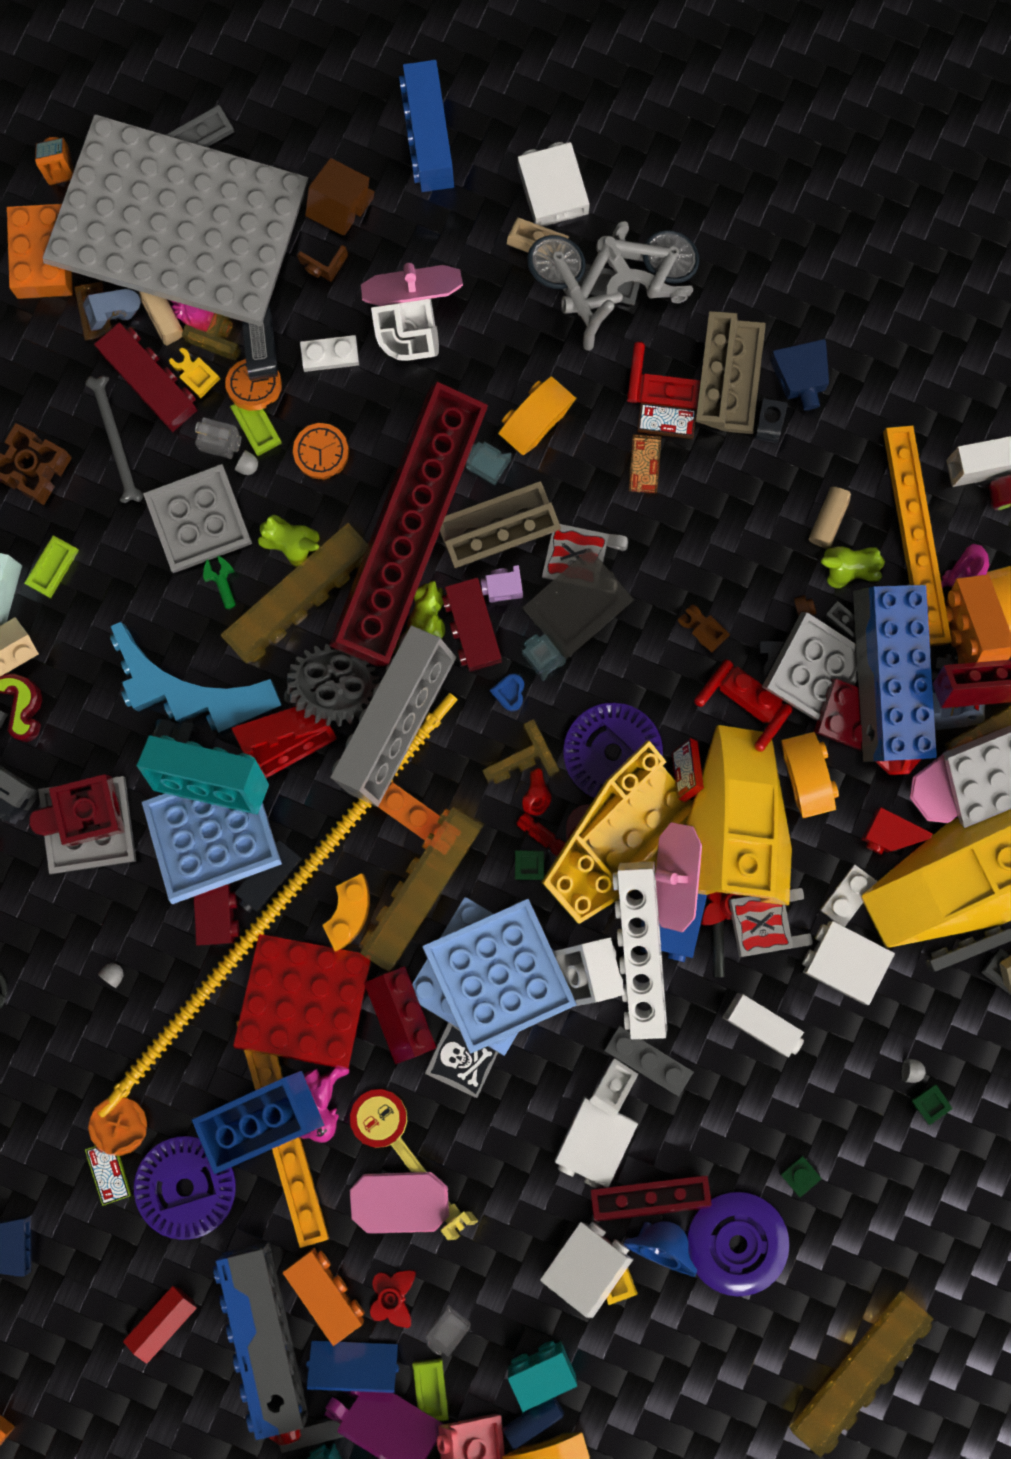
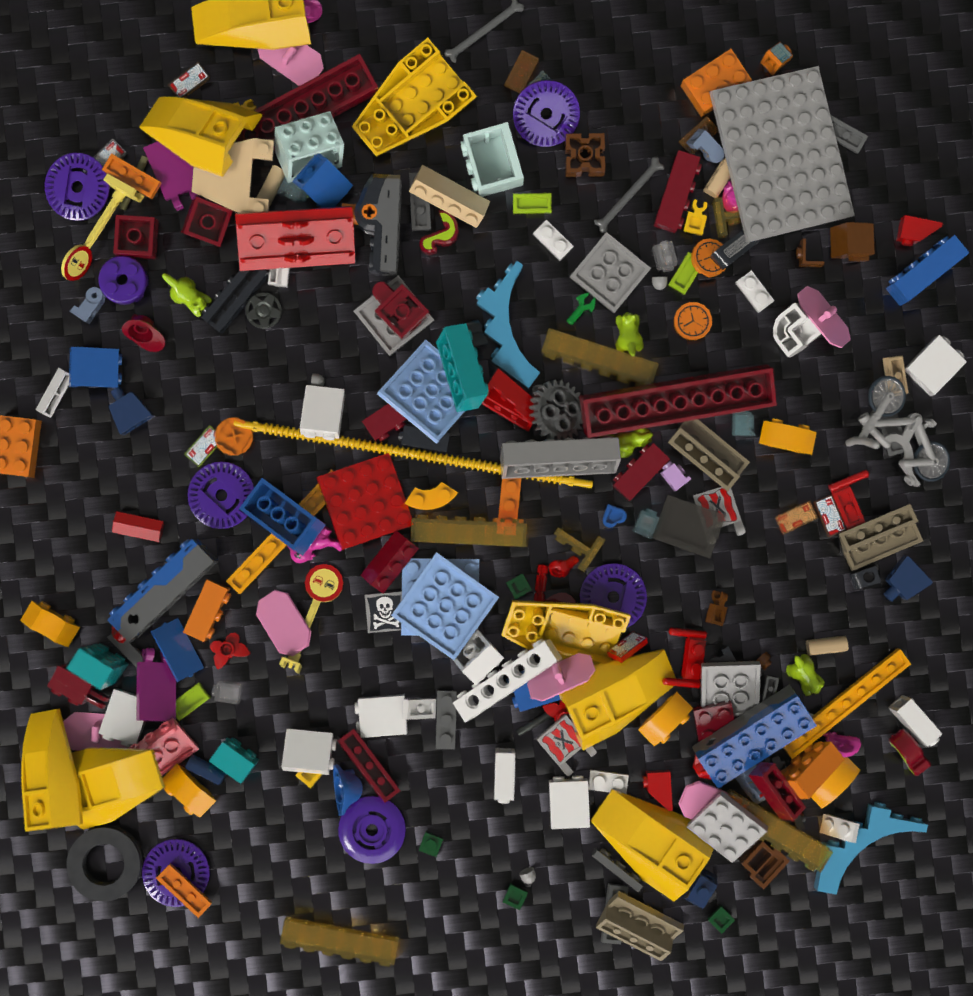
camera: 55 degrees right, 5 degrees up
none -> white brick [300,385,345,440]
none -> white plate [533,220,574,261]
none -> red slope [896,215,943,246]

